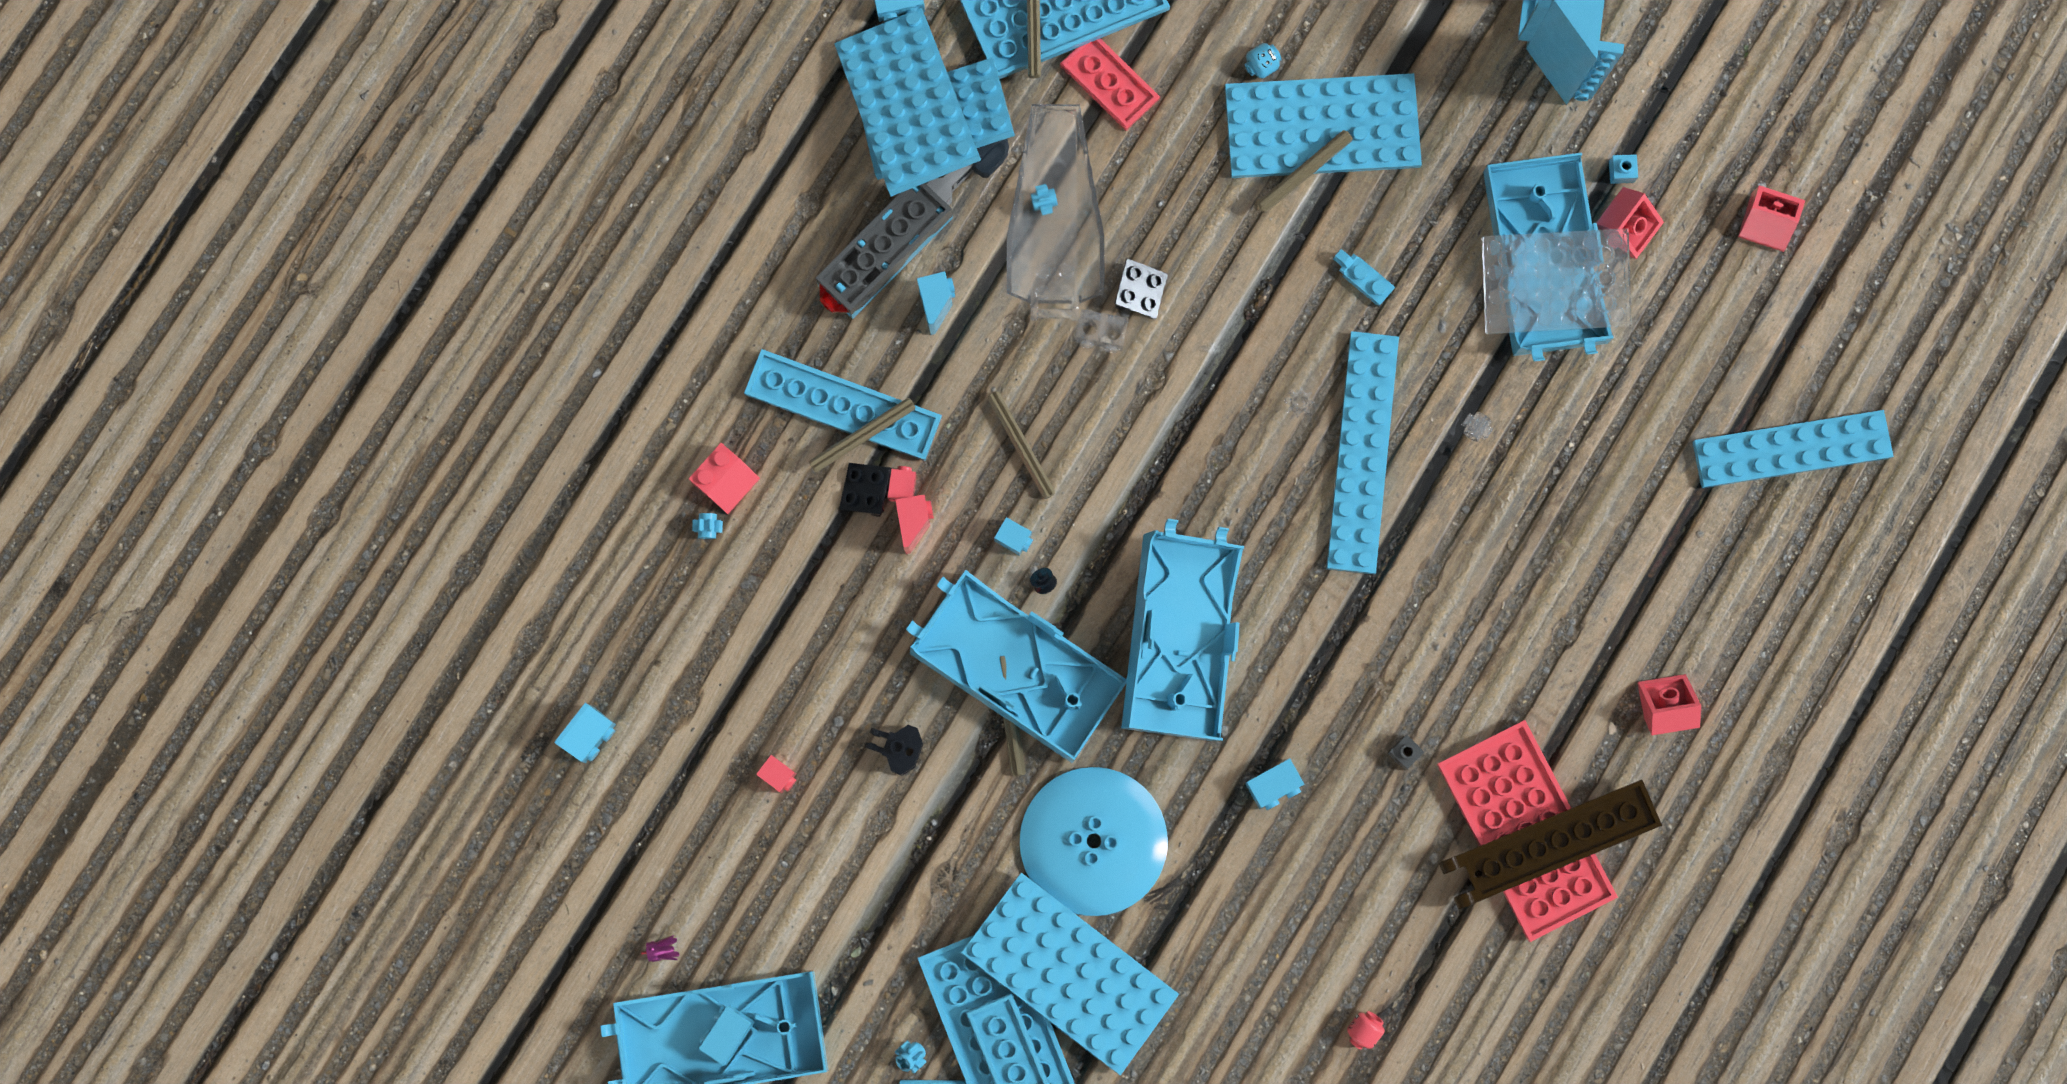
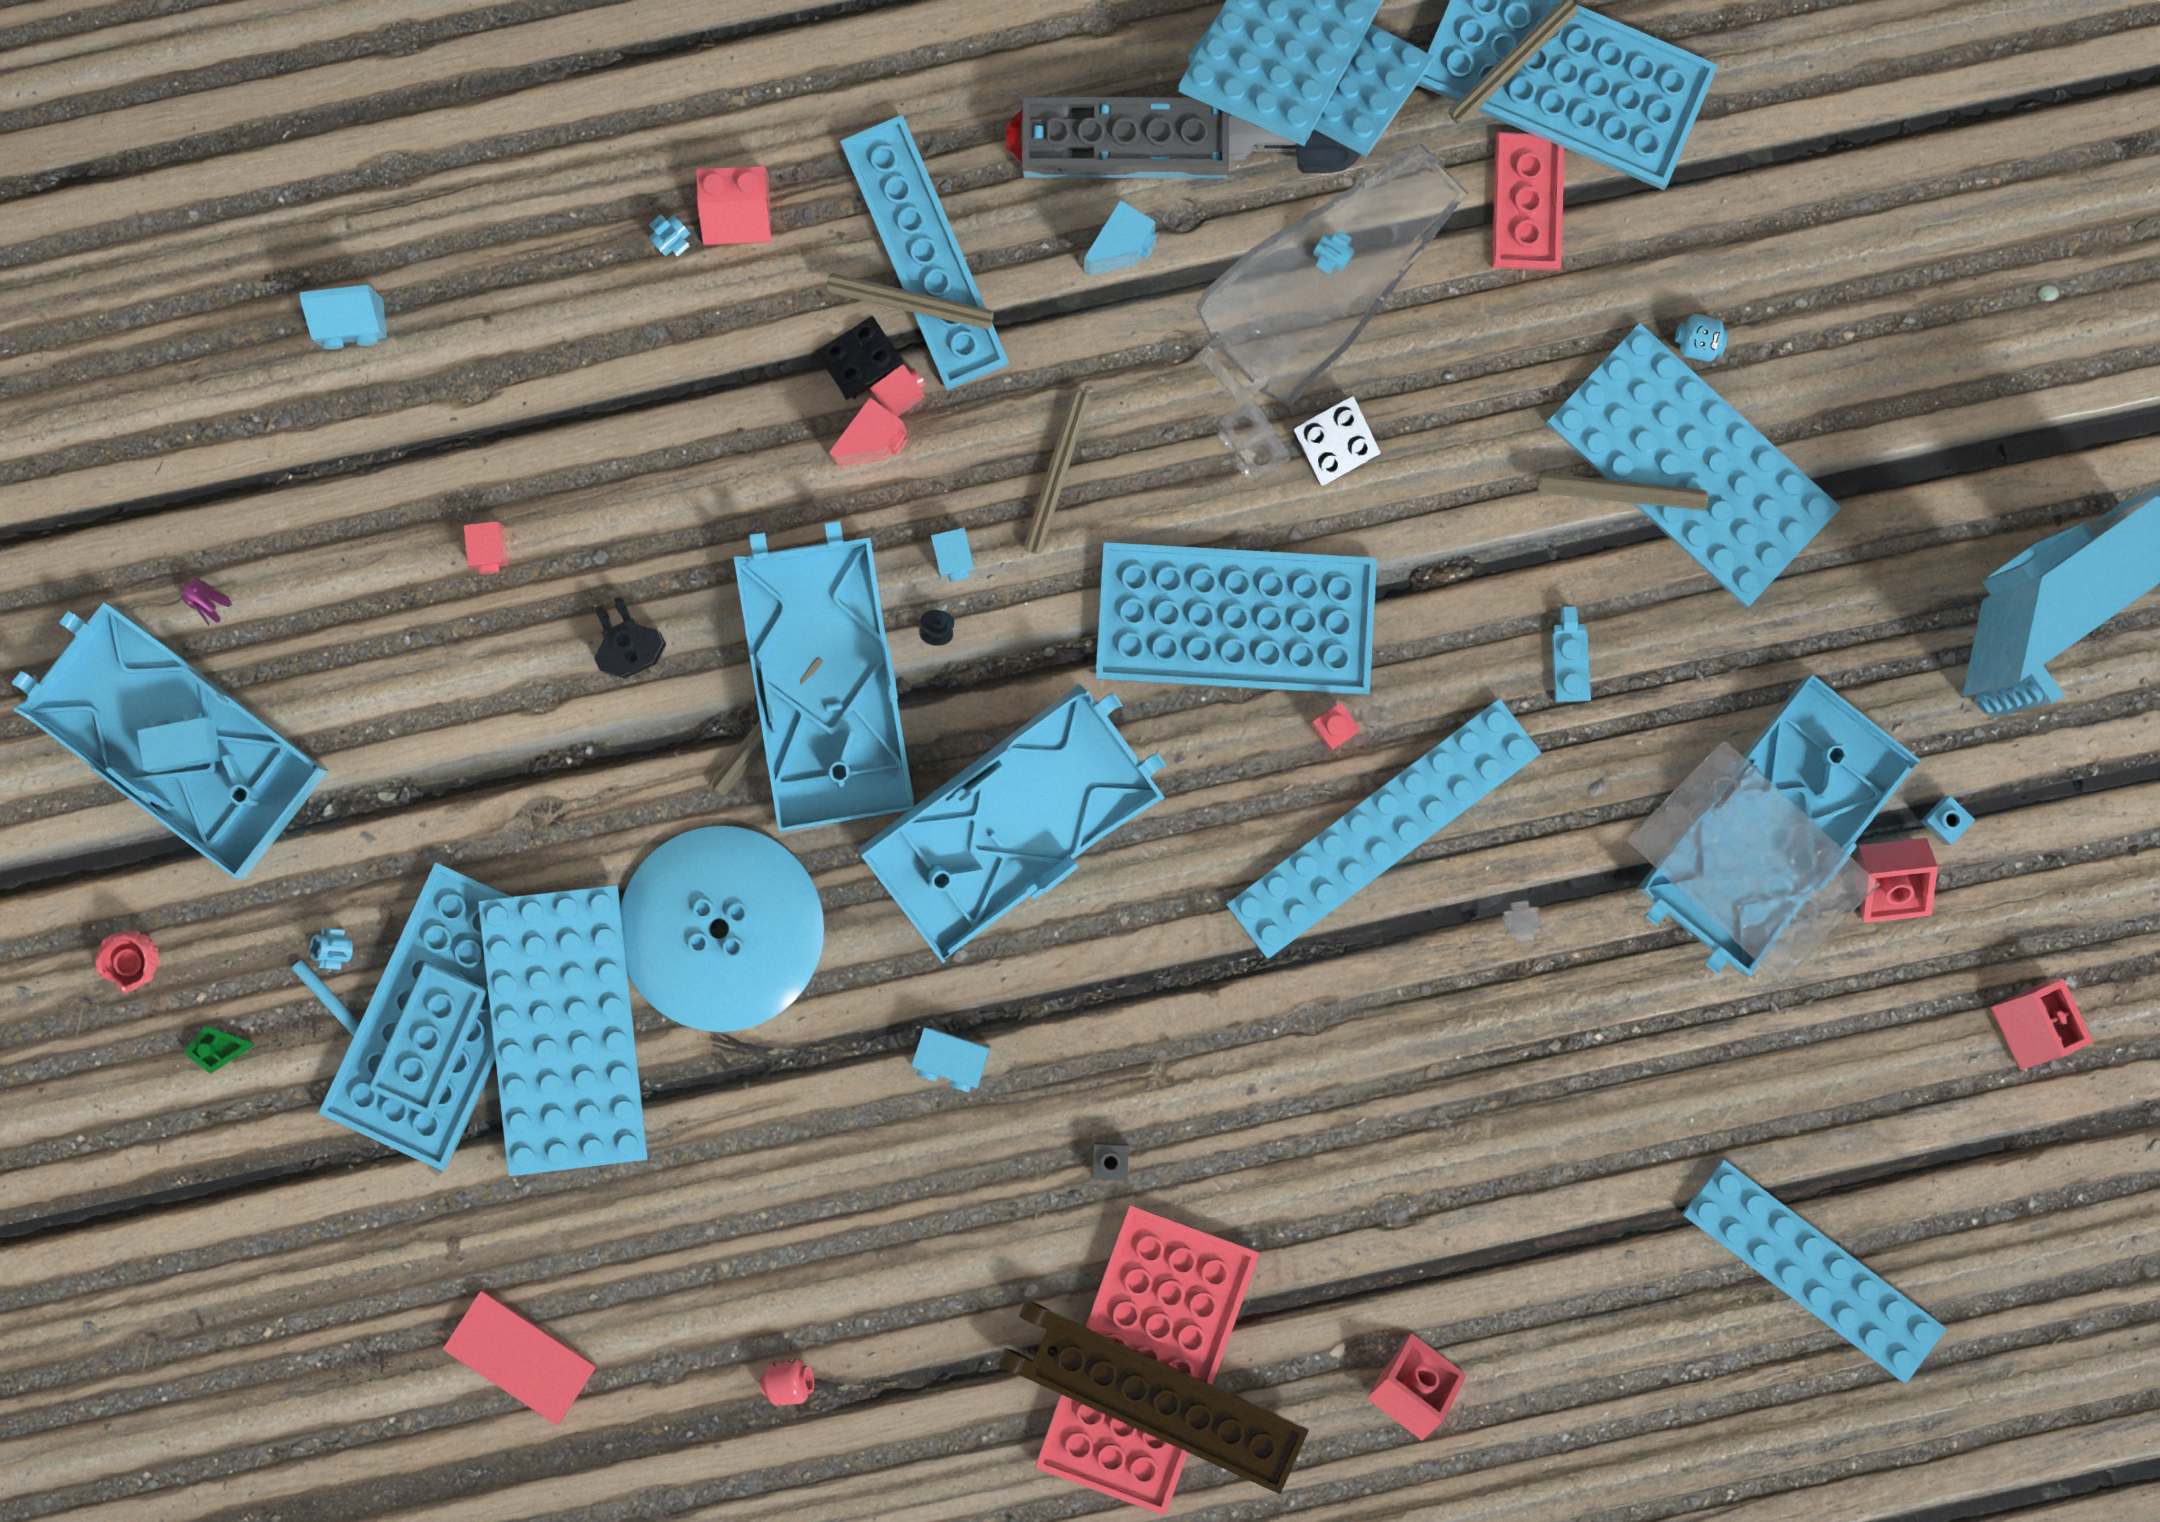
camera: 50 degrees right, 5 degrees up
none -> medium azure plate [1096,542,1377,695]
none -> coral brick [1310,703,1361,752]

